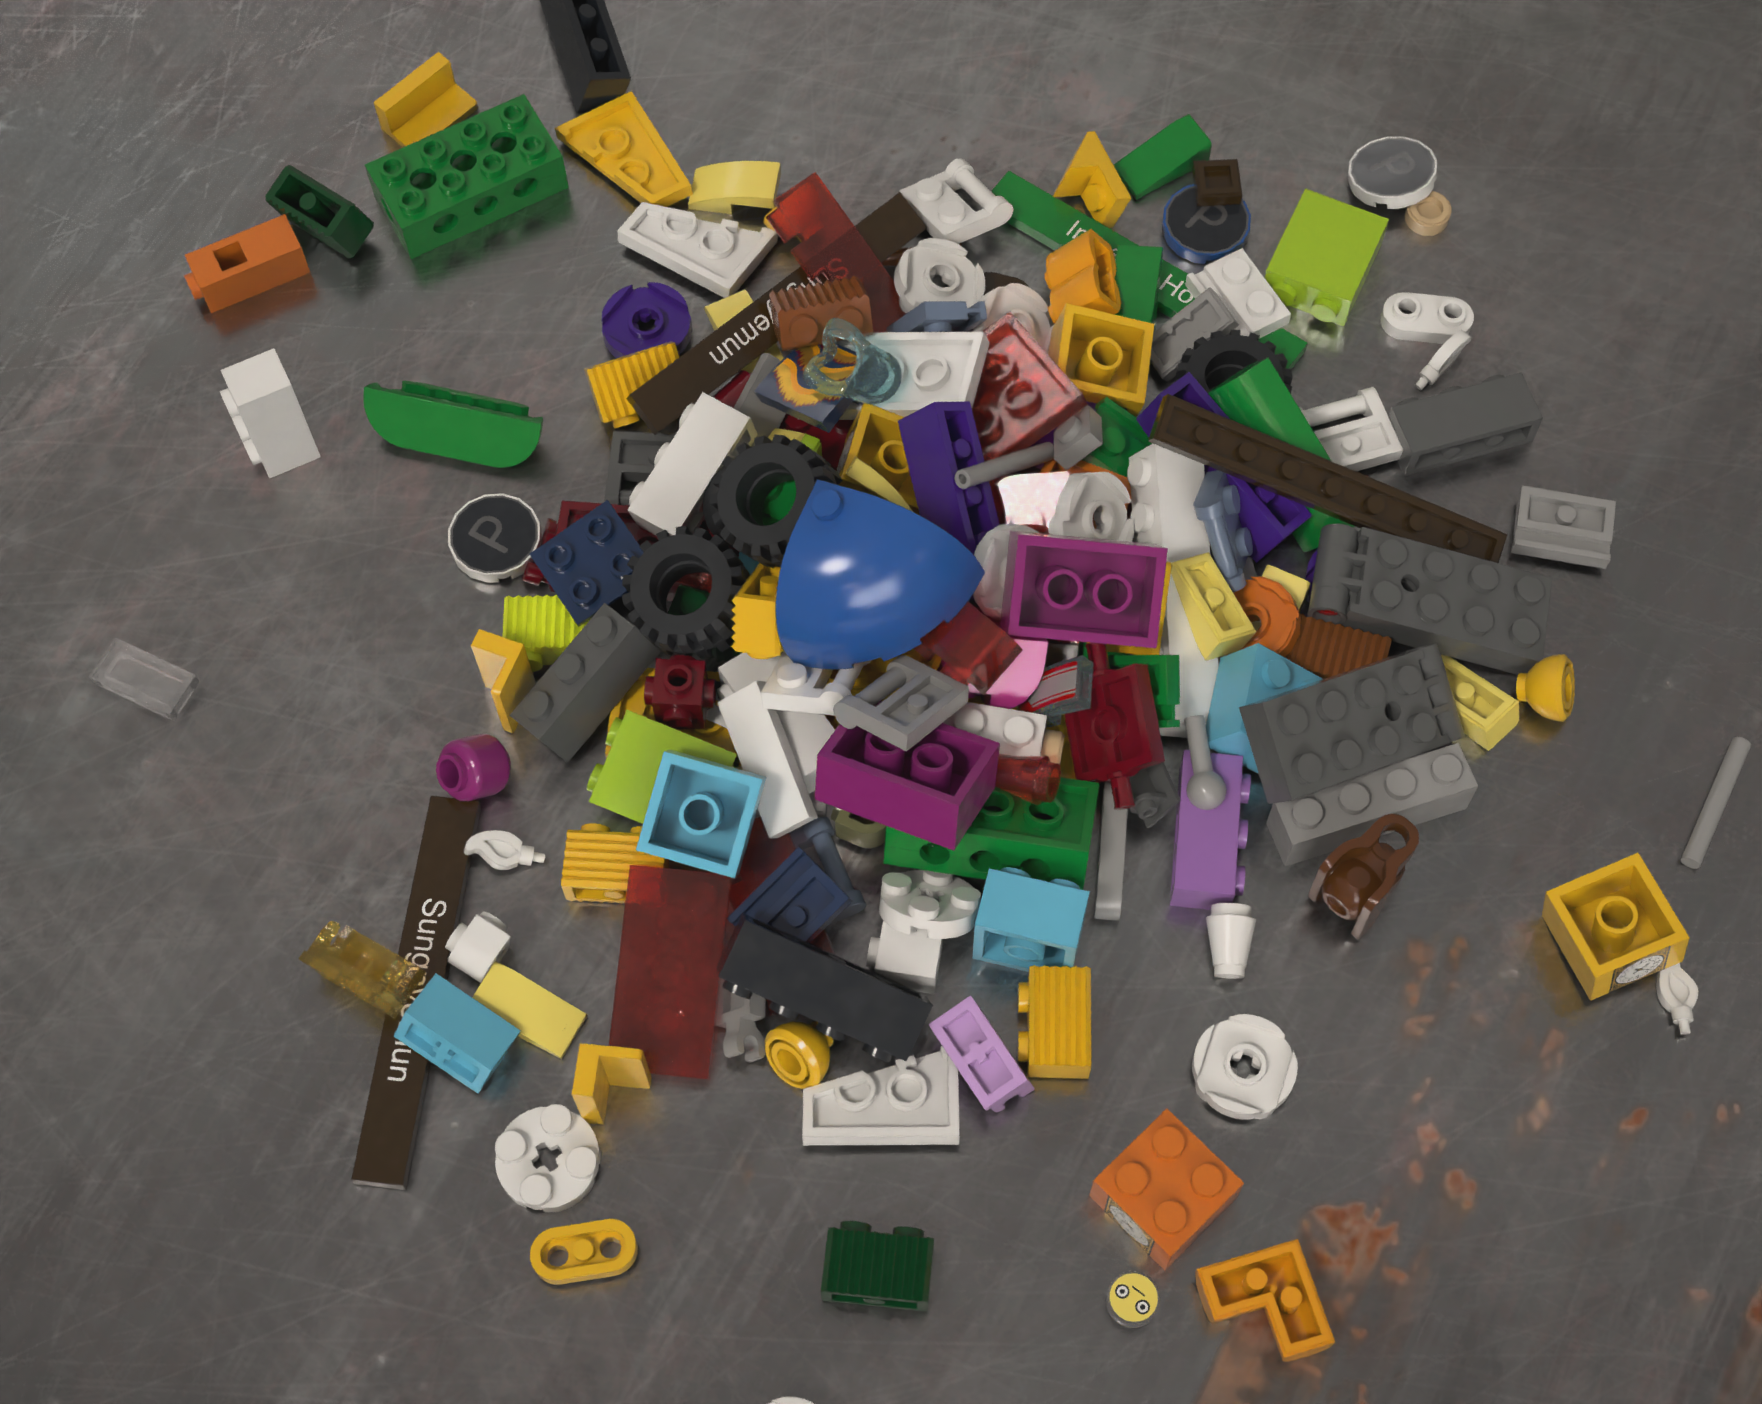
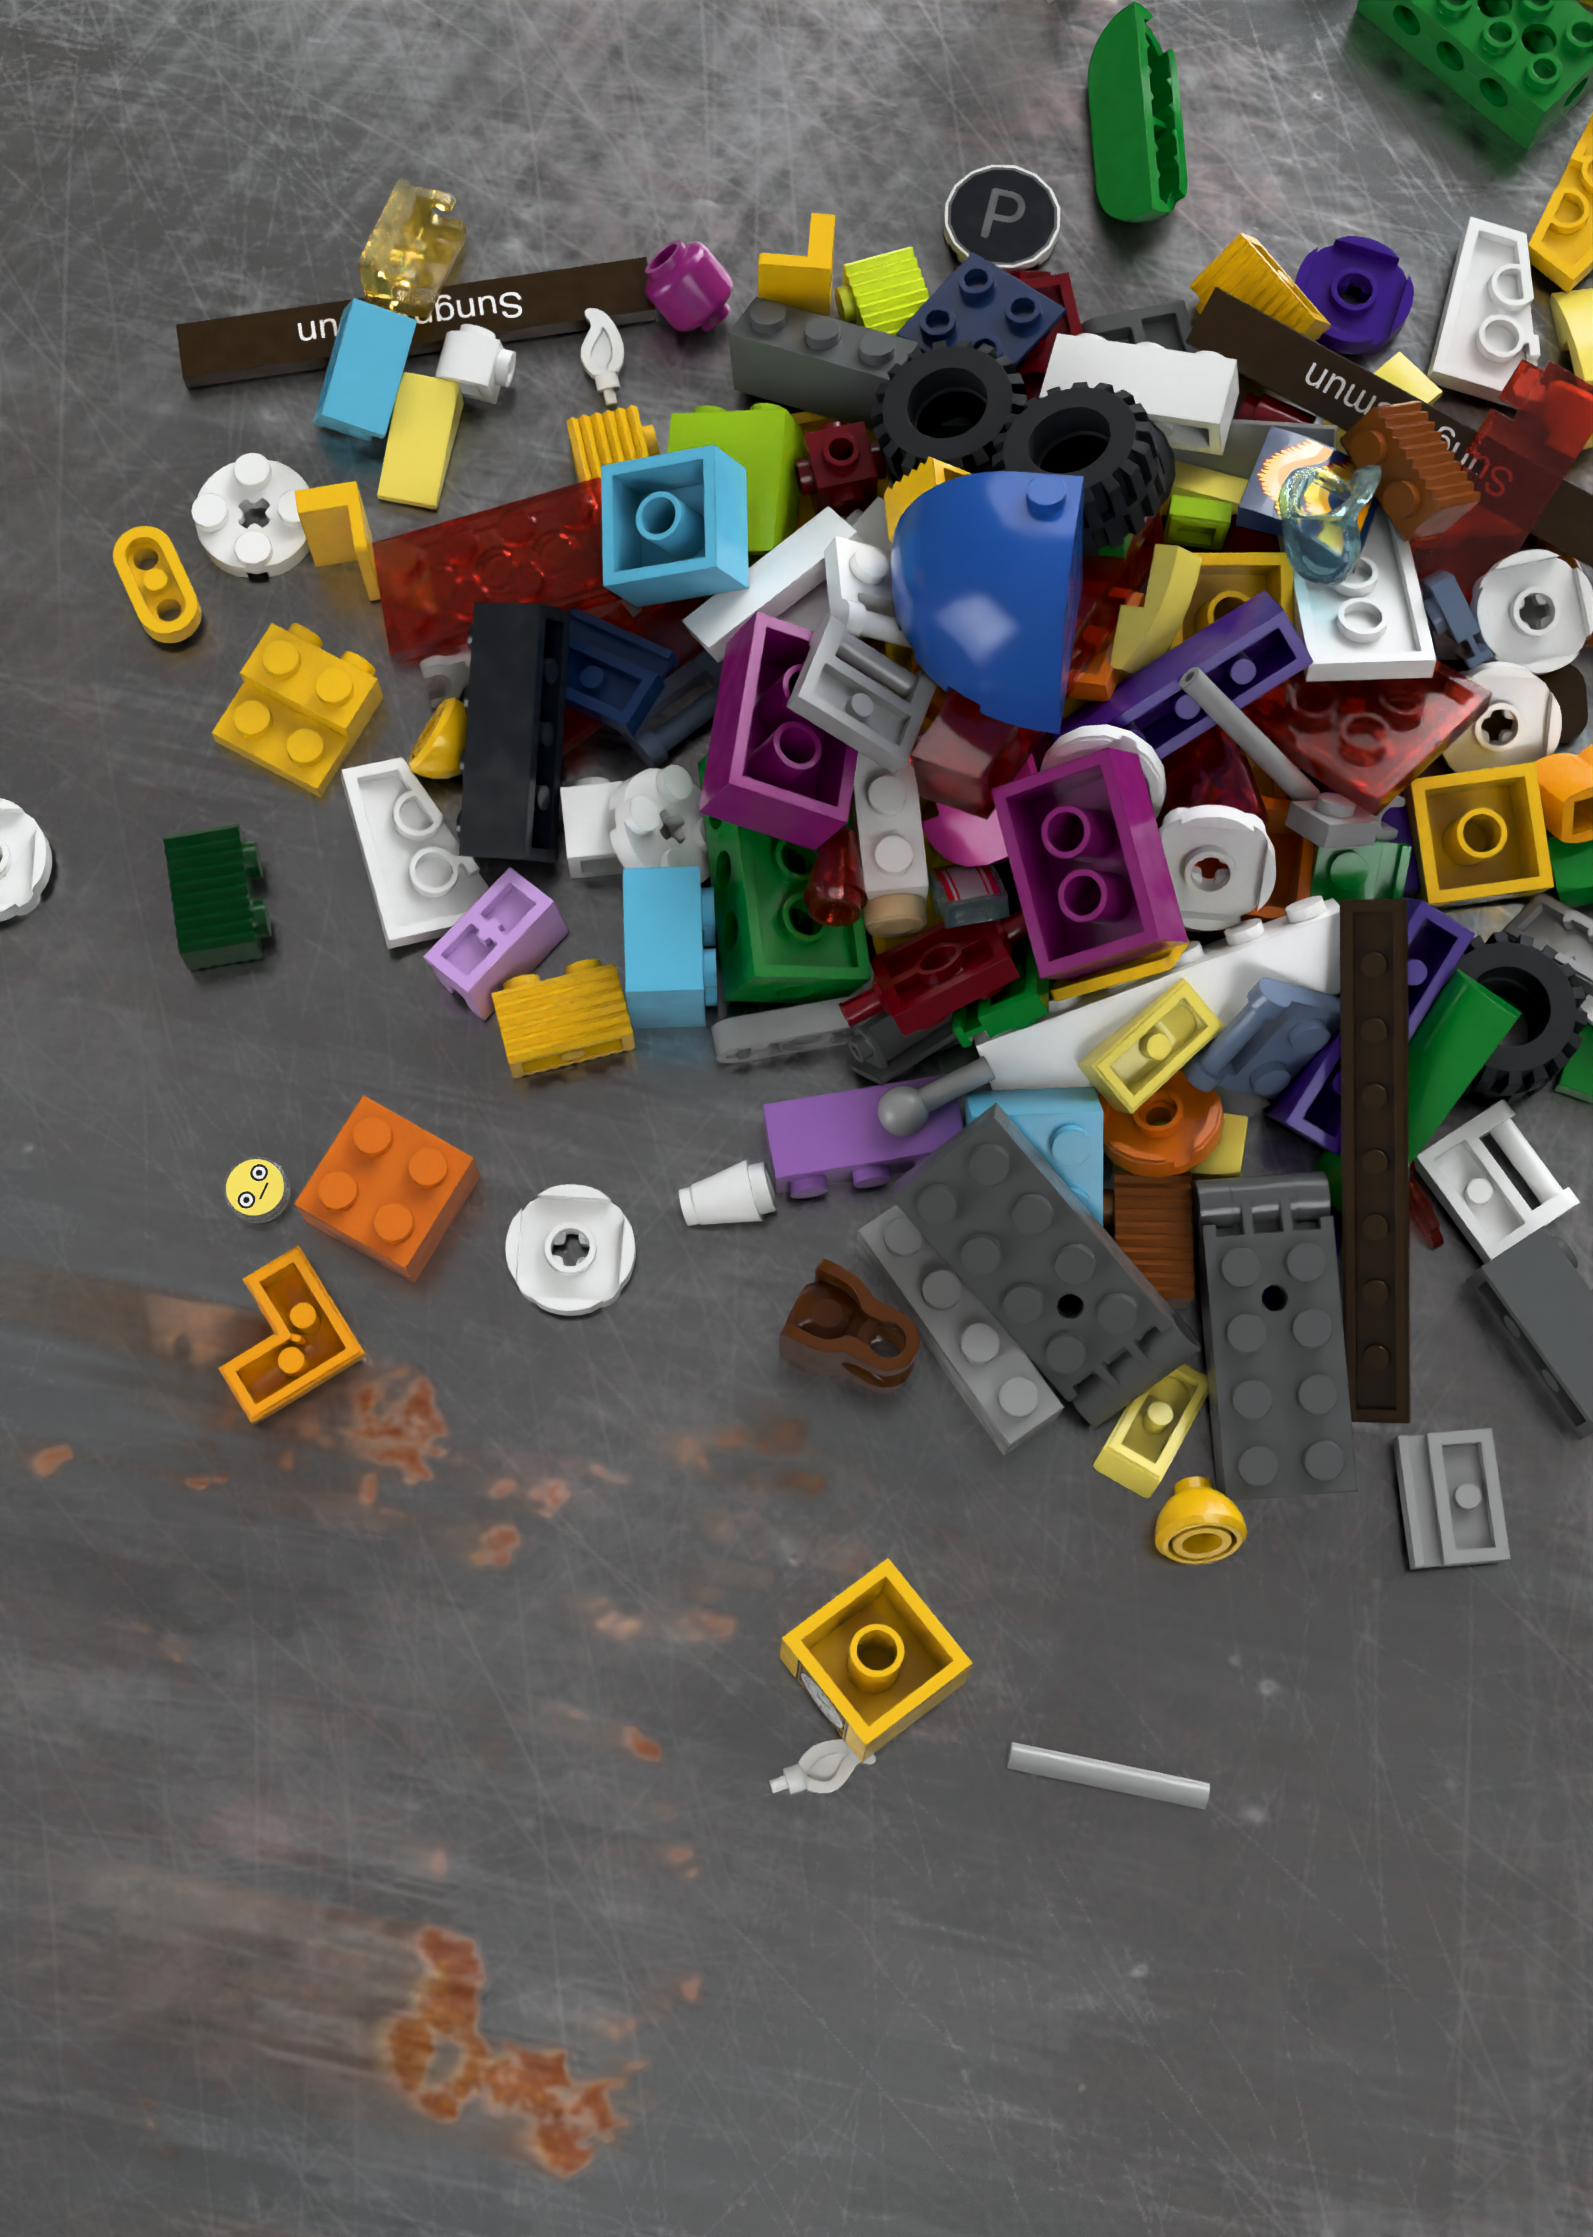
camera: 70 degrees right, 10 degrees up
none -> yellow plate [211,623,384,798]

